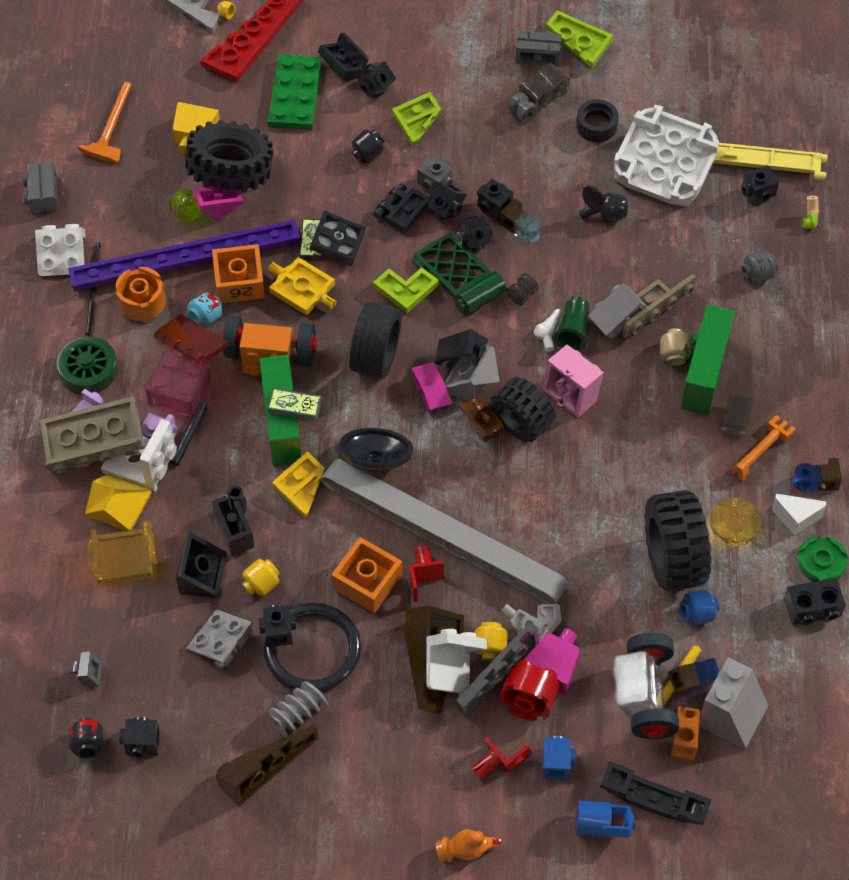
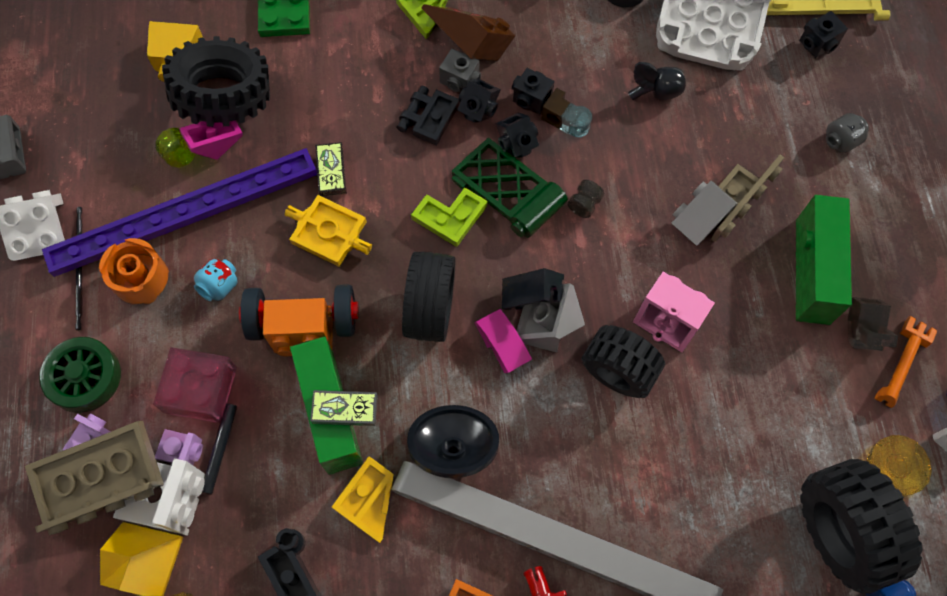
camera: 10 degrees left, 10 degrees up
orange piece [78,81,131,163] -> none
clear red windscreen [154,314,230,365] -> none
orange brick [212,244,265,303] -> none
black piece [309,211,366,266] -> none
black head [351,129,385,163] -> none
reddish brown hips [460,394,504,441] -> none
white animal [534,309,561,352] -> none
dark green plant [553,296,589,350] -> none
tan head [660,328,691,366] -> none
arm [801,196,819,230] -> none
none -> reddish brown slope [421,4,515,60]

